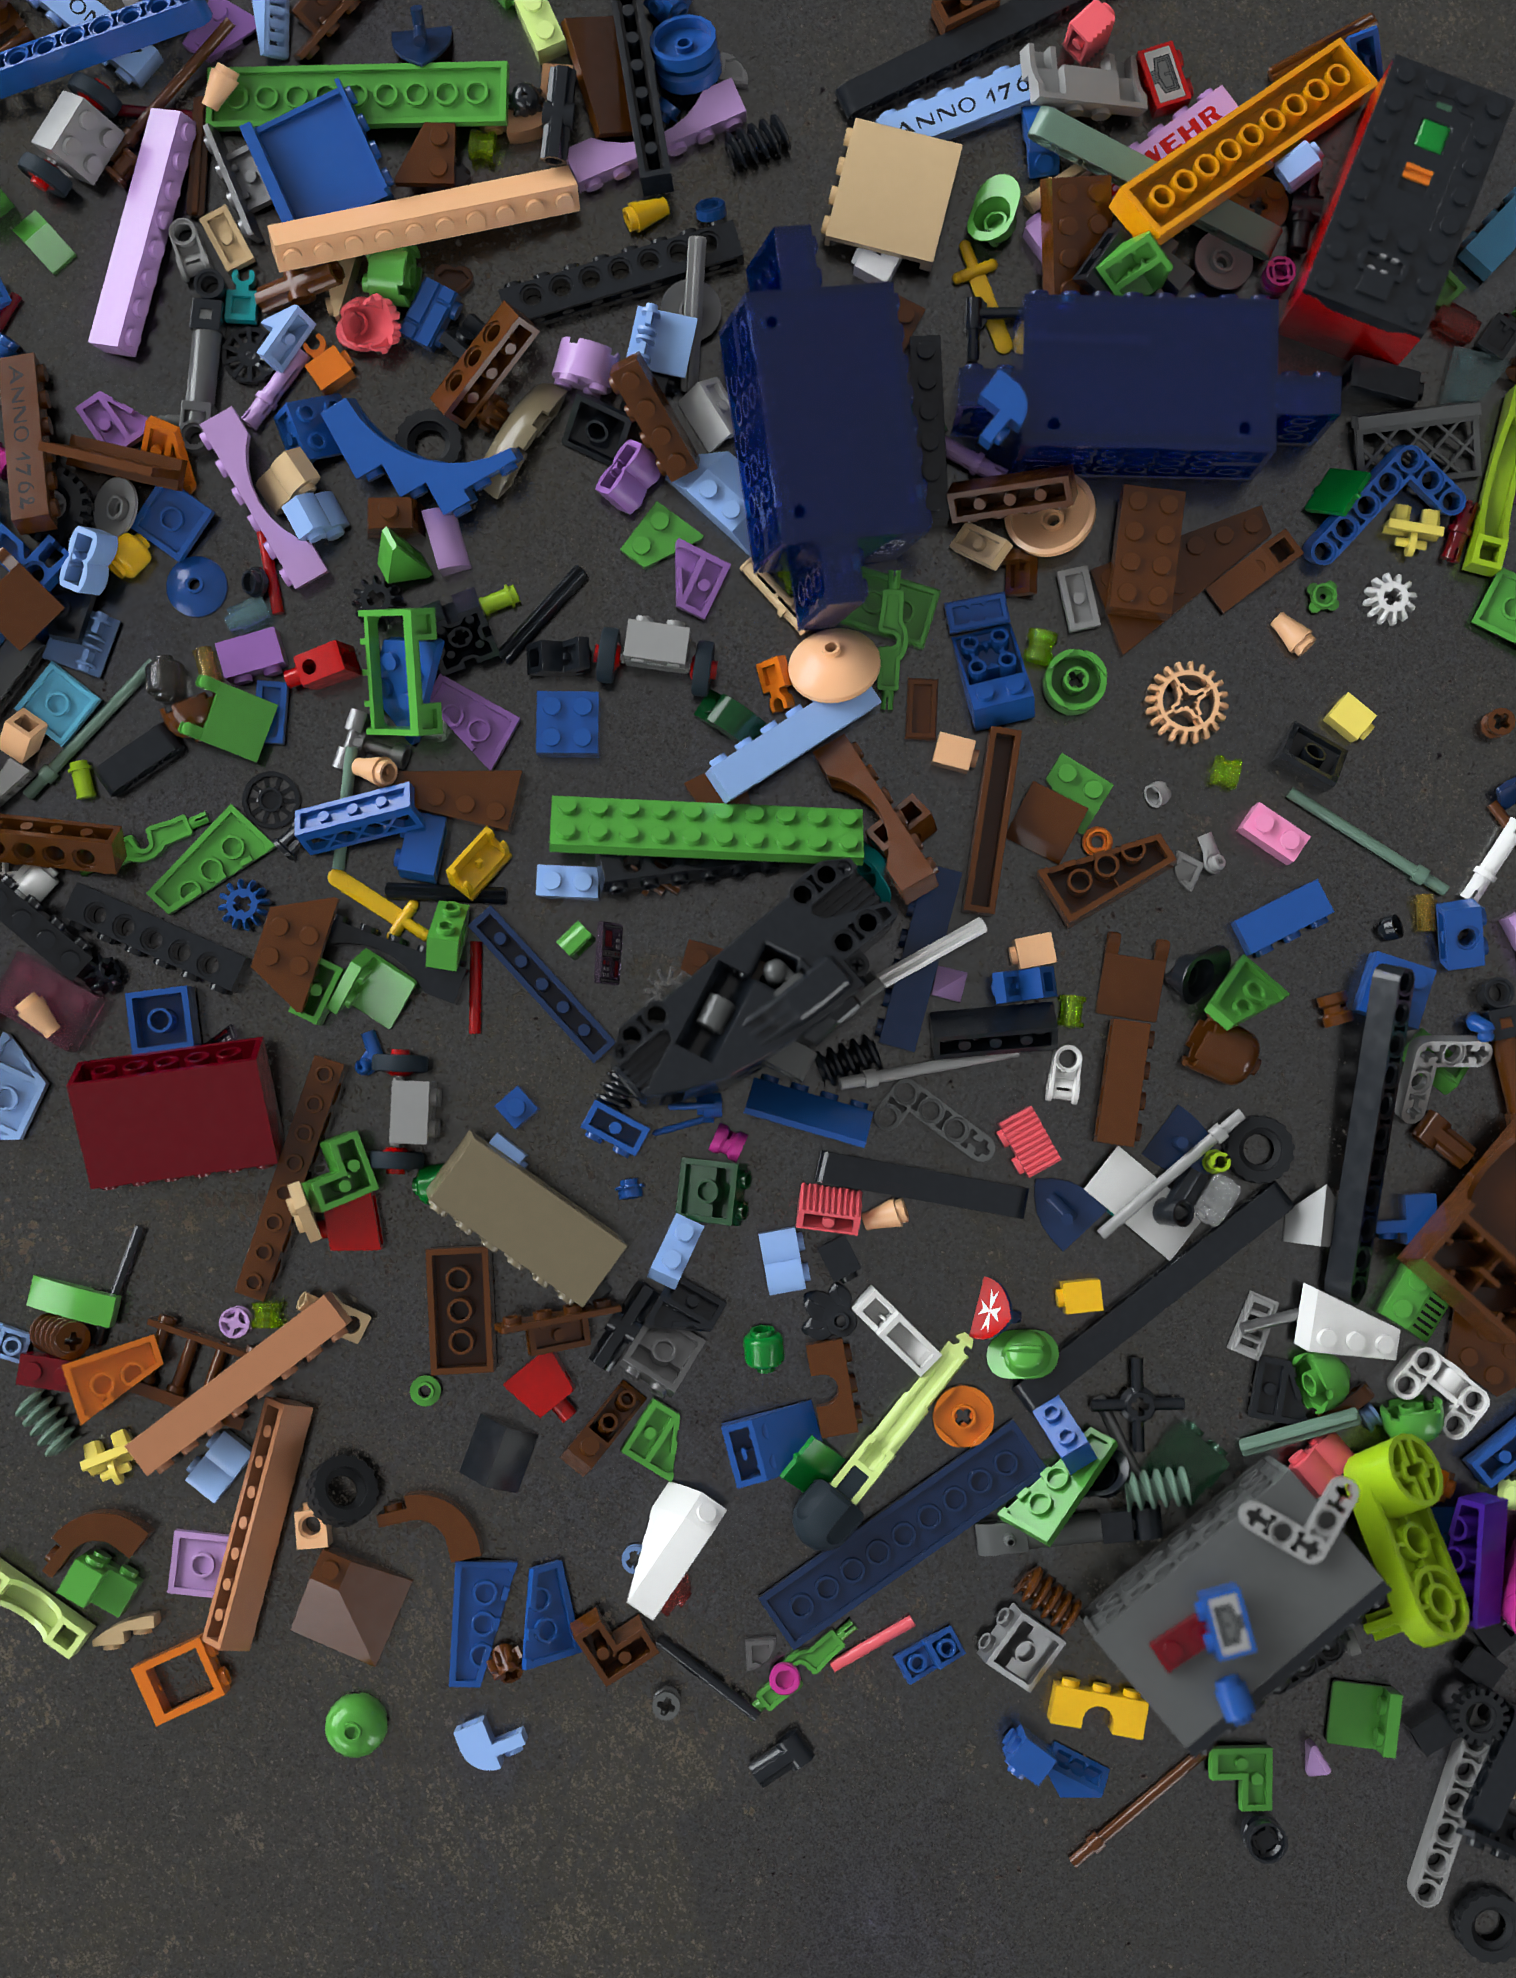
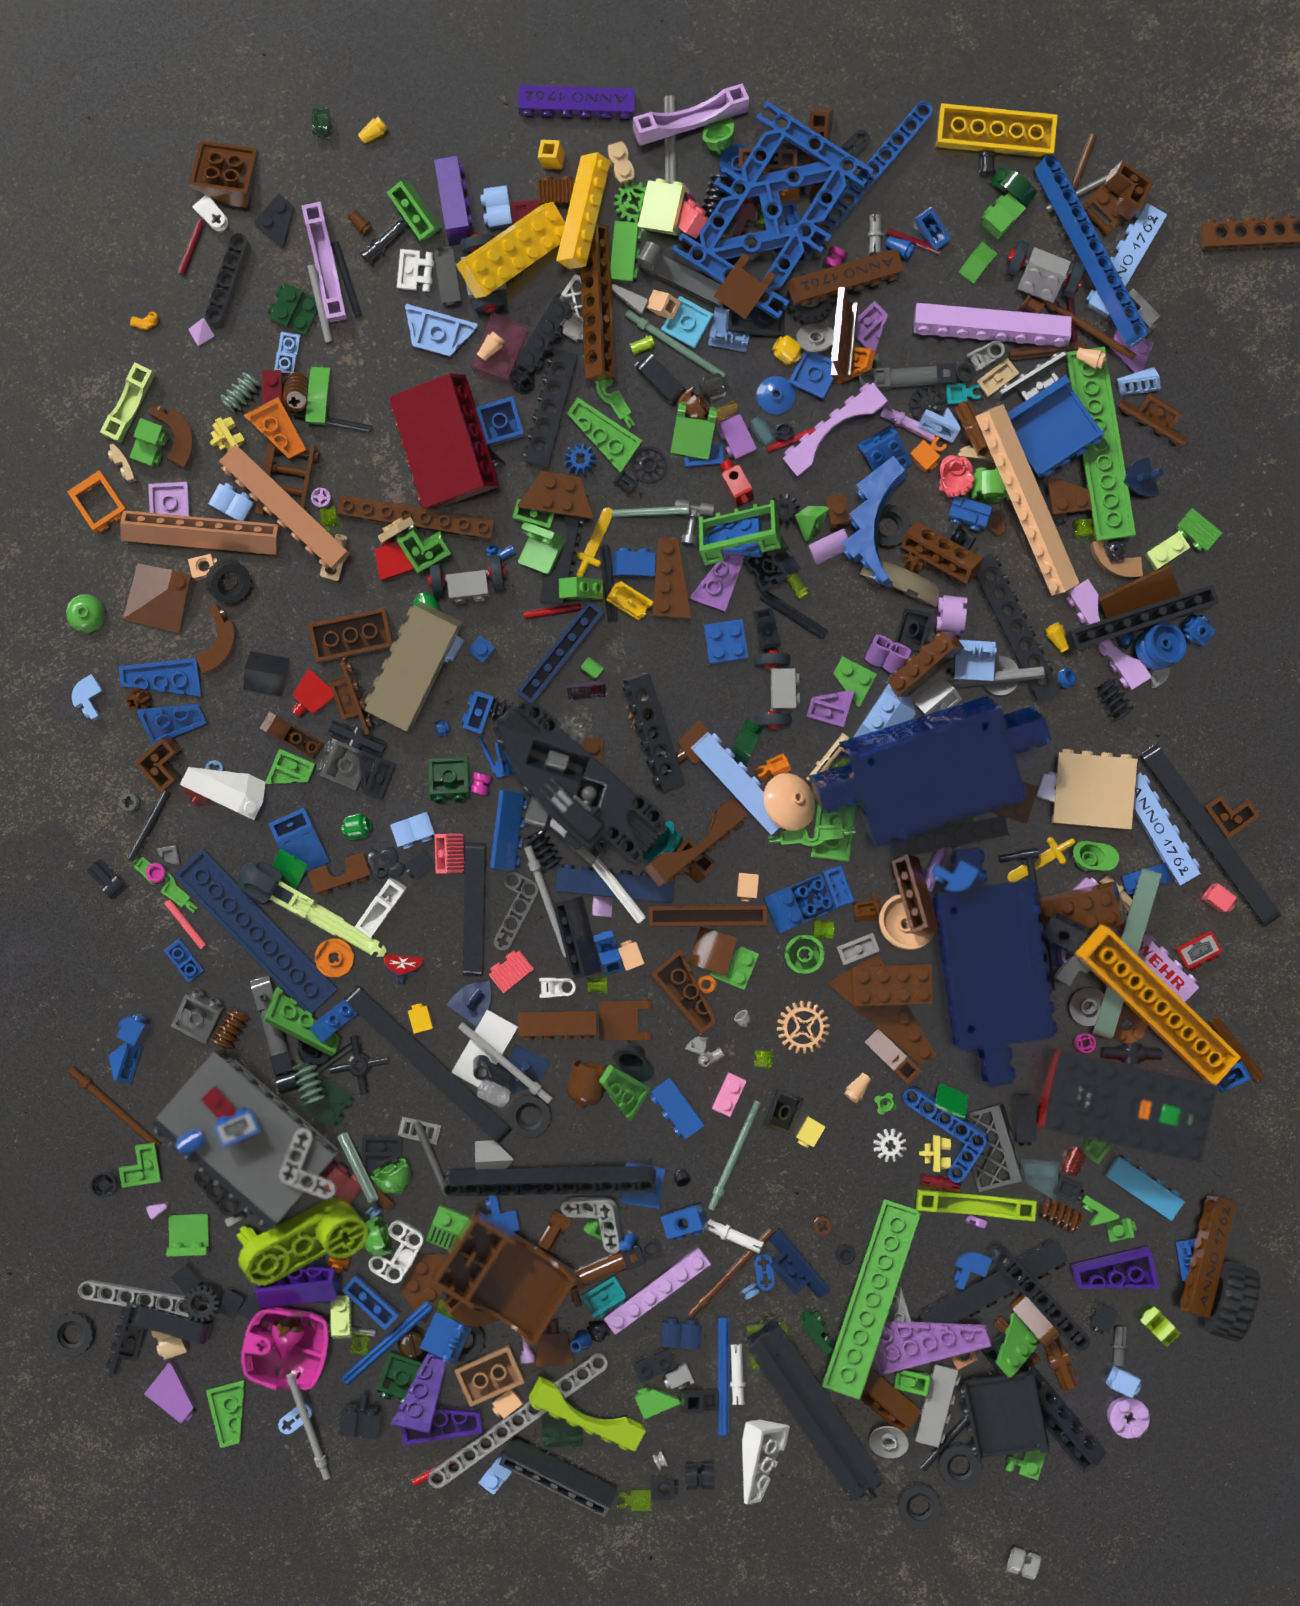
camera: 80 degrees right, 0 degrees up
light blue brick [60,526,118,595] -> none
tan brick [255,447,321,516] -> none
light blue brick [282,491,350,543] -> none
blue fence [294,781,425,856] -> none
light nougat cone [352,757,398,787] -> none
bright green plate [410,1375,441,1407] -> none
light blue brick [536,864,601,901] -> none
black piece [540,65,577,166] -> none
bright green plate [549,796,864,866] -> none
light blue brick [647,1213,704,1290] -> none
light nougat cone [861,1197,910,1231] -> none
reddish brown tile [905,678,939,741] -> none
tan plate [949,523,1013,571] -> none
bright green piece [986,1330,1059,1379] -> none
light grey bracket [1020,43,1148,121] -> none
yellow arch [1047,1676,1149,1740] -> none
bright green slope [1096,231,1173,302] -> none
lime pin [1202,1149,1231,1174] -> none
light blue brick [1273,140,1324,194] -> none
white wedge [1294,1282,1401,1360] -> none
reddish brown wheel [1316,990,1355,1028] -> none
clear yellow pin [1412,894,1438,932] -> none

